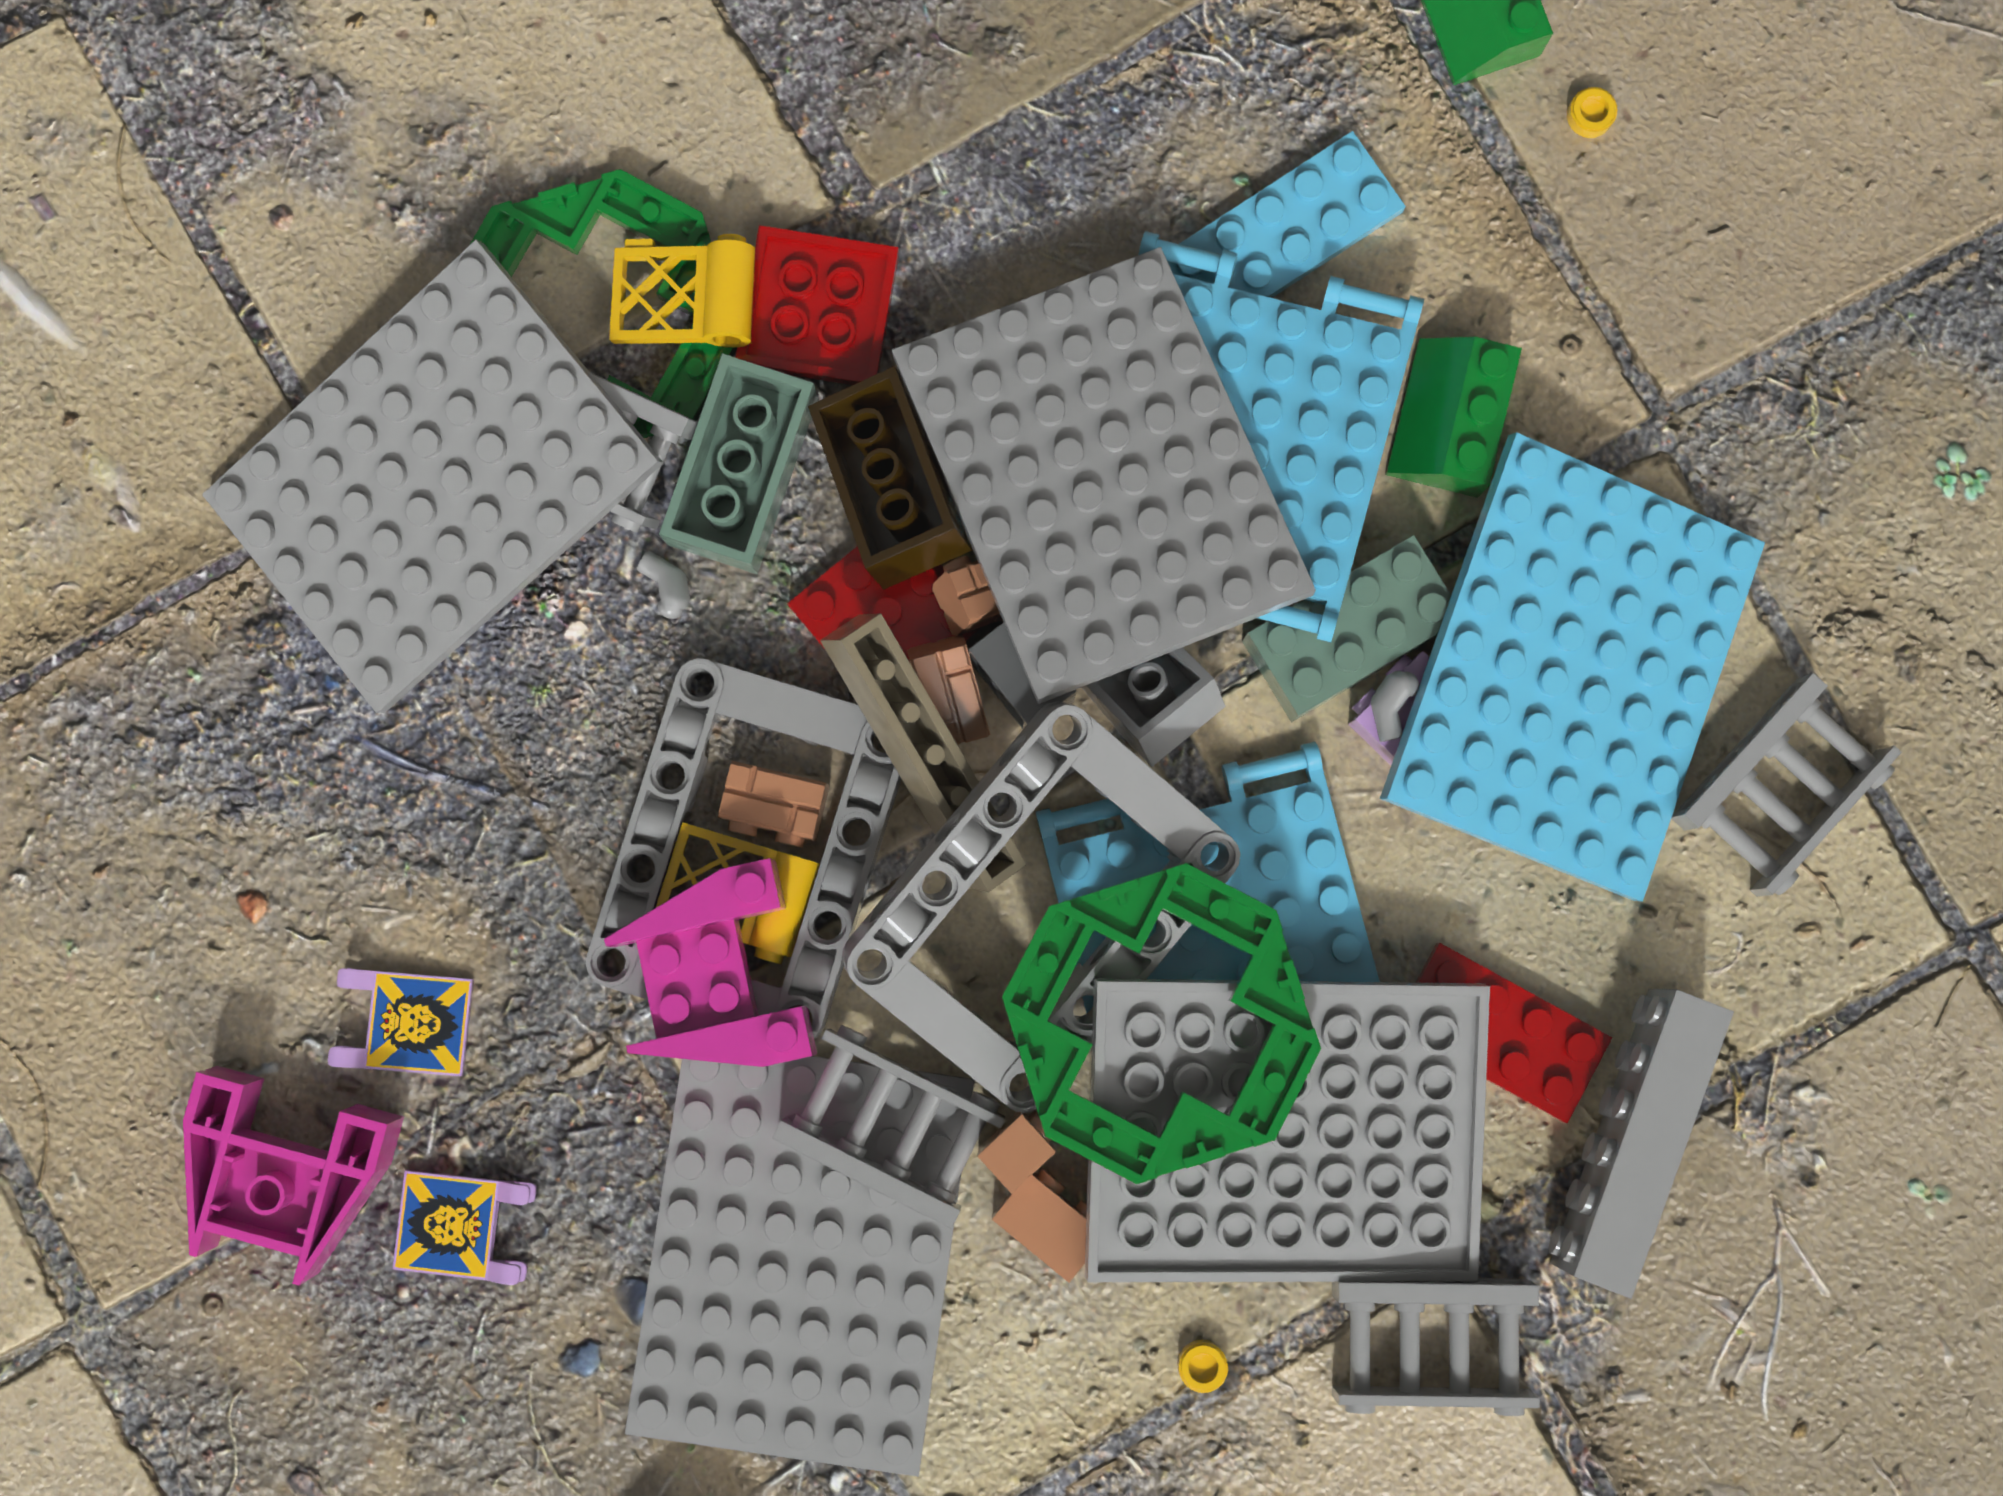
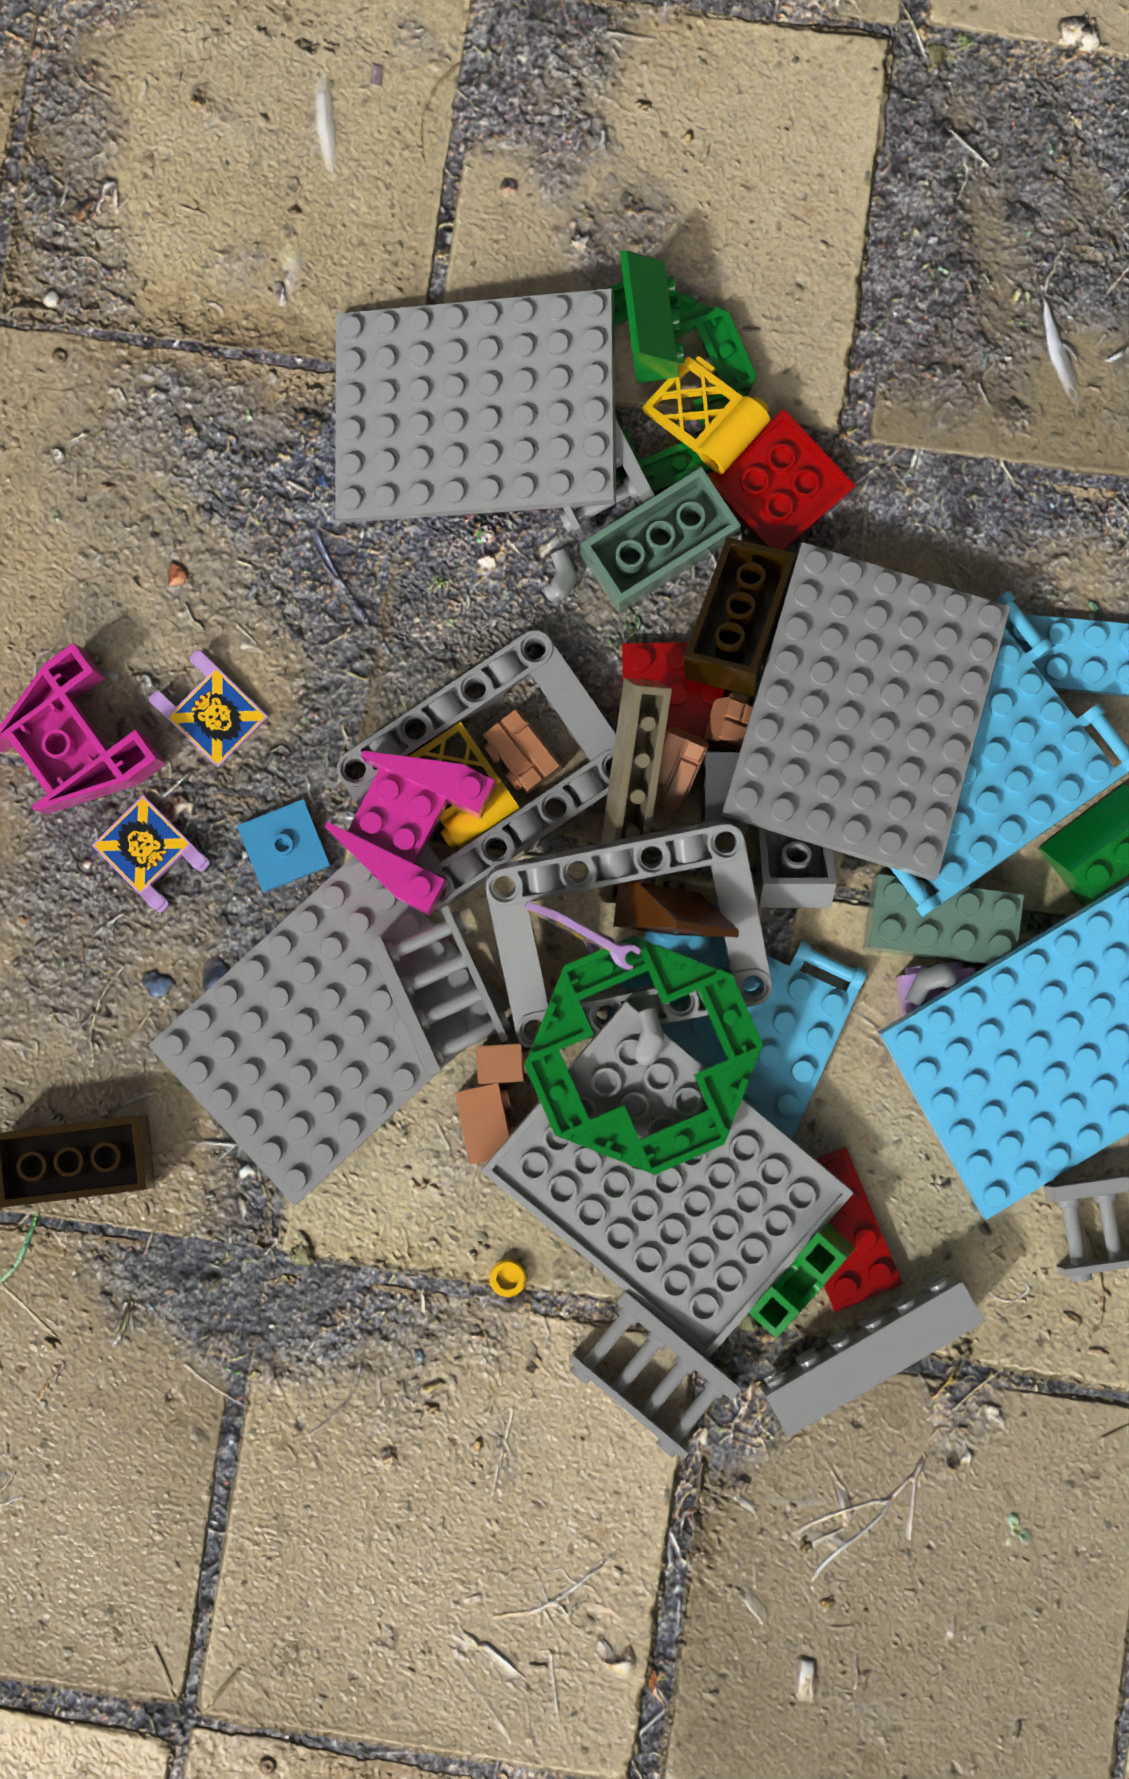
camera: 40 degrees right, 0 degrees up
none -> dark azure plate [237,799,331,893]
none -> lavender flag [525,902,641,970]
none -> reddish brown slope [613,877,739,938]
none -> green slope [620,250,684,383]
none -> light grey arm [634,1008,665,1066]
none -> green arch [749,1223,856,1339]

